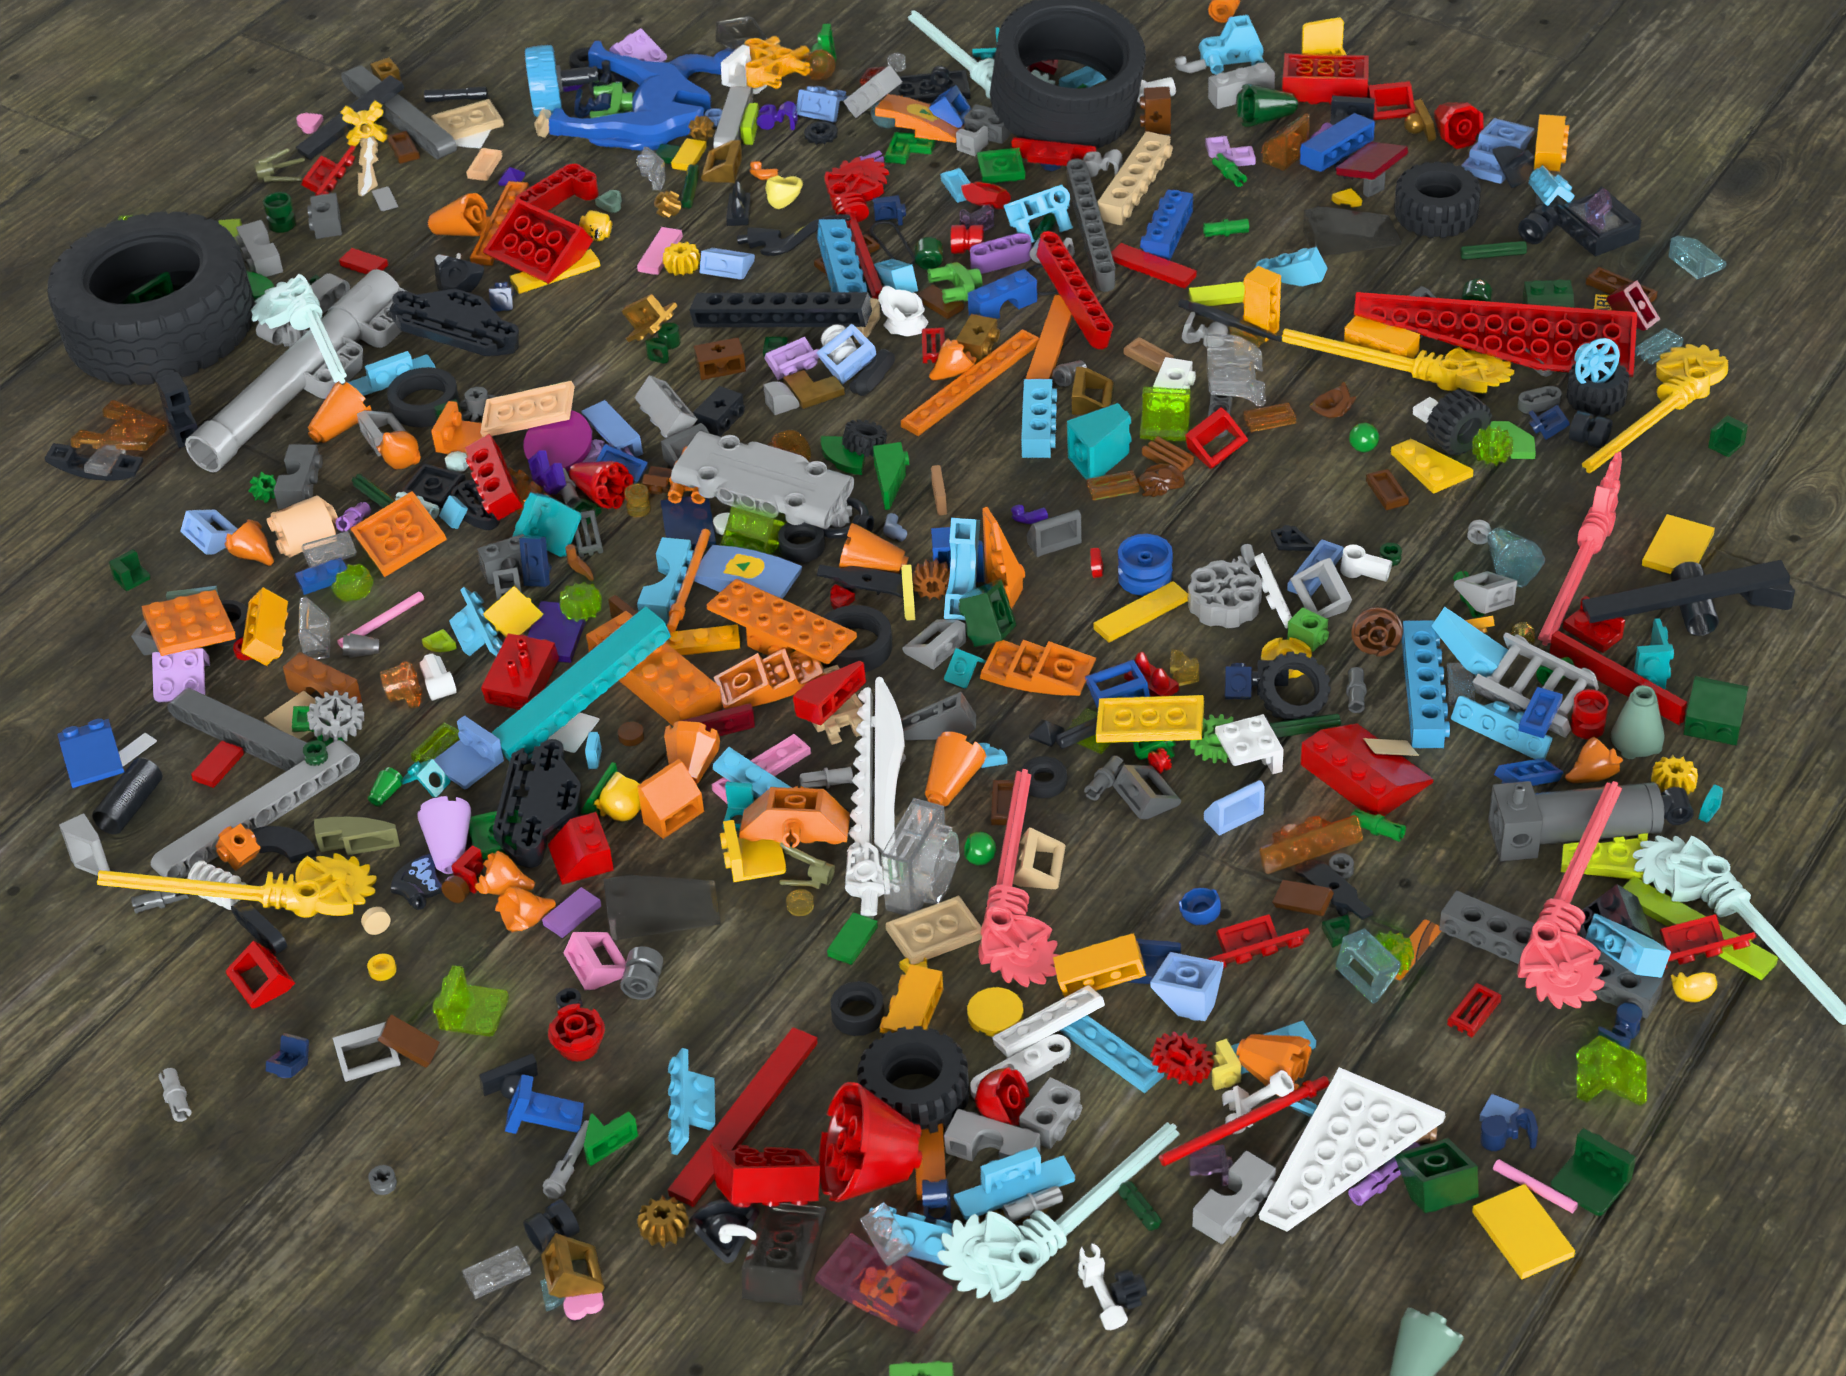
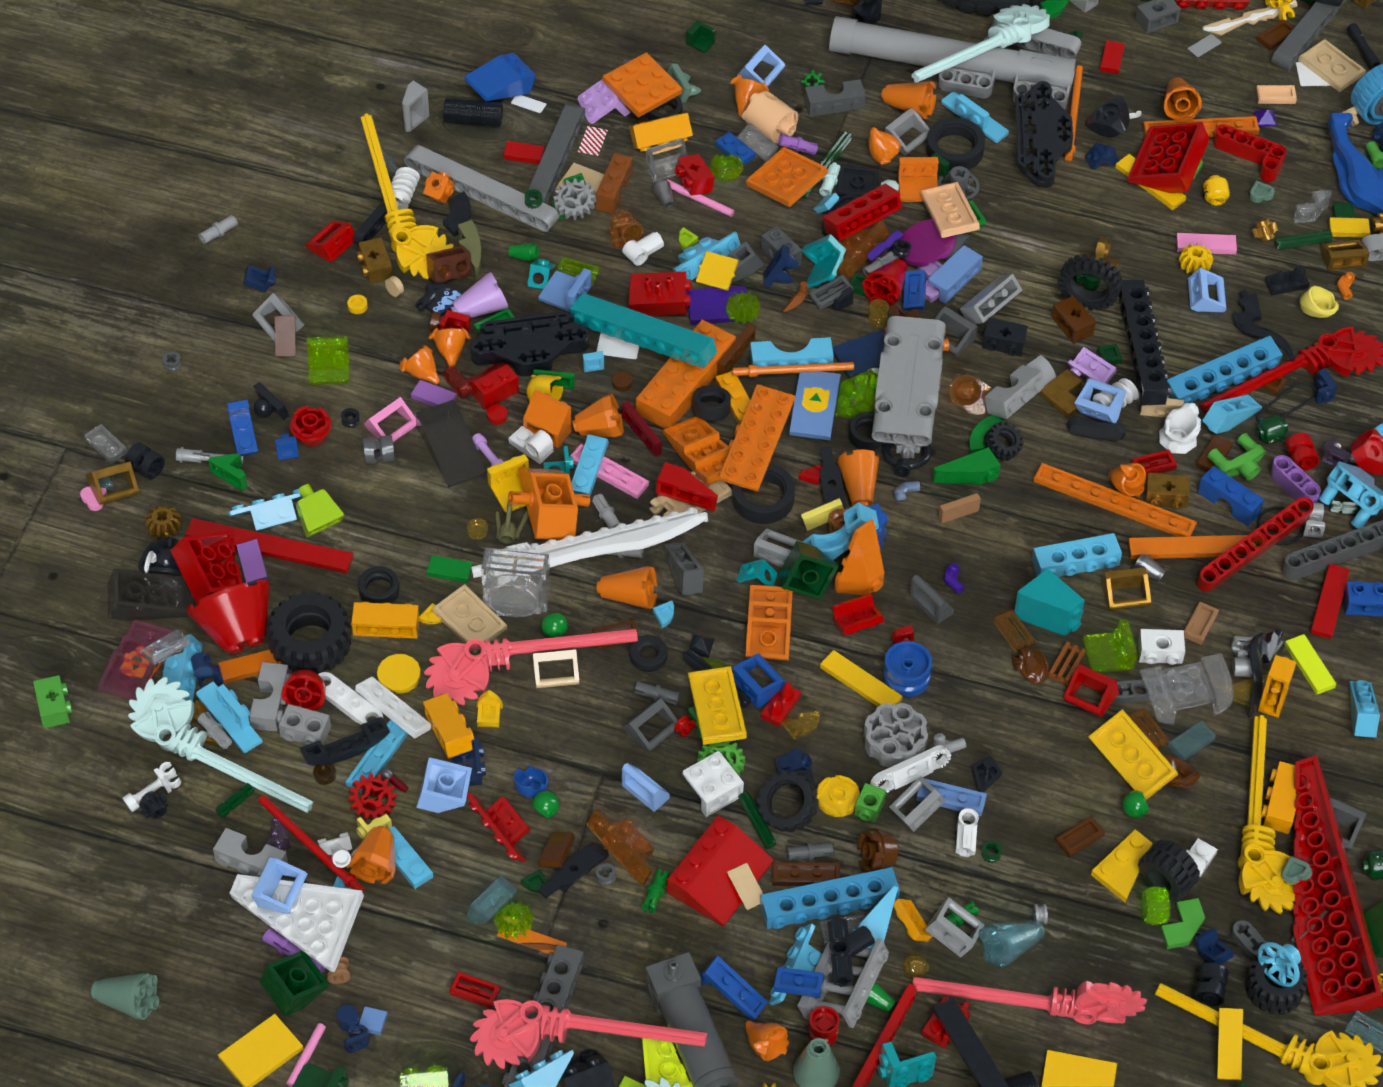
camera: 70 degrees right, 10 degrees up
none -> medium lavender tile [236,539,268,585]
none -> light blue tile [251,857,308,914]
none -> blue tile [275,433,299,460]
none -> lime torso [296,484,344,538]
none -> black slope [299,717,390,765]
none -> dark brown tile [313,764,336,785]
none -> pearl gold brick [356,237,393,284]
none -> piece [379,767,409,793]
none -> copper brick [426,245,472,283]
none -> clear red beam [443,366,472,400]
none -> lavender bar [471,433,504,467]
none -> yellow tile [476,690,503,727]
none -> red tile [487,404,508,425]
none -> white plate [509,426,553,464]
none -> green piece [532,791,560,818]
none -> sticker [578,126,608,156]
none -> red brick [675,154,715,196]
none -> black tyre [692,385,731,421]
none -> reddish brown tile [772,862,840,886]
none -> black piece [827,917,875,987]
none -> black tile [832,287,854,311]
none -> red bracket [832,593,884,635]
none -> black bush [892,239,911,258]
none -> light grey arch [984,365,1044,420]
none -> black tyre [1058,254,1122,311]
none -> yellow tile [1088,709,1178,800]
none -> clear light blue tile [1168,721,1216,761]
none -> yellow tile [1217,1008,1243,1081]
none -> sand green tile [1282,856,1313,885]

